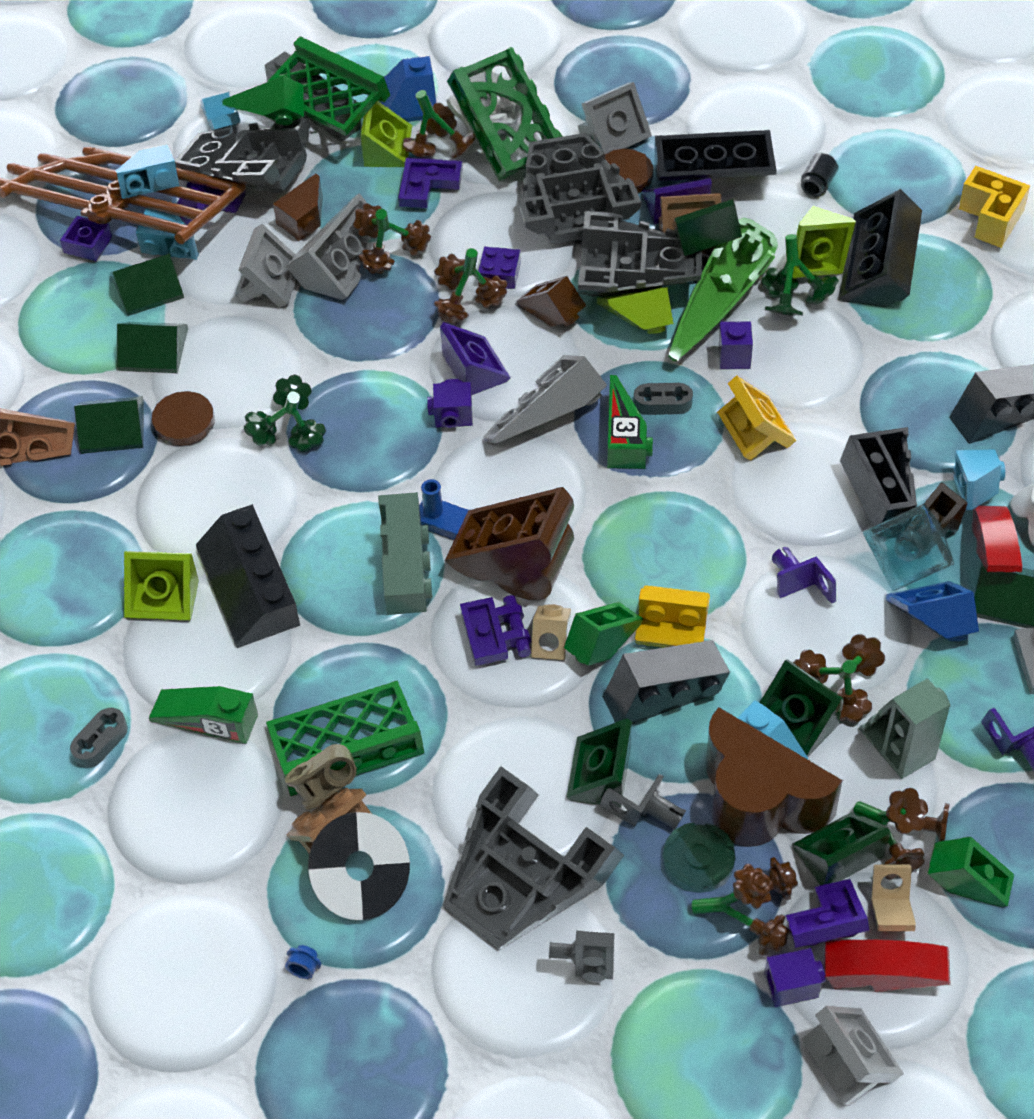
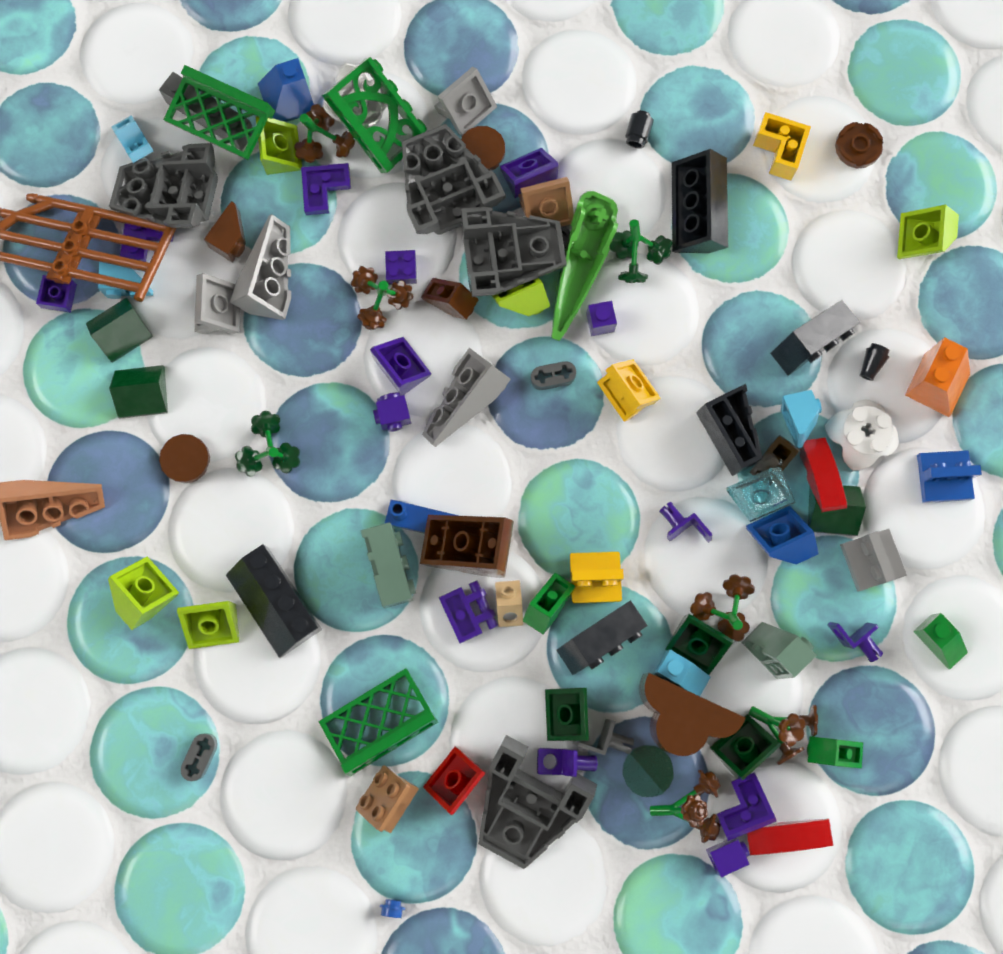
camera: 15 degrees left, 25 degrees up
dark green slope [74,396,144,454] -> none
medium azure slope [116,145,179,199] -> none
green slope [149,686,258,744] -> none
green slope [222,76,304,125] -> none
dark tan piece [285,744,356,810] -> none
sticker [308,812,410,920] -> none
reddish brown plant [353,203,431,274] -> none
dark grey plate [549,930,615,982] -> none
green slope [607,375,653,469] -> none
black slope [654,130,777,181] -> none
dark green slope [672,199,742,256] -> none
lime slope [792,206,856,278] -> none
light grey bracket [801,1006,904,1105] -> none
tan bracket [871,865,916,931] -> none
none -> lime slope [108,556,179,630]
none -> red slope [423,747,486,816]
none -> dark purple bracket [537,748,598,777]

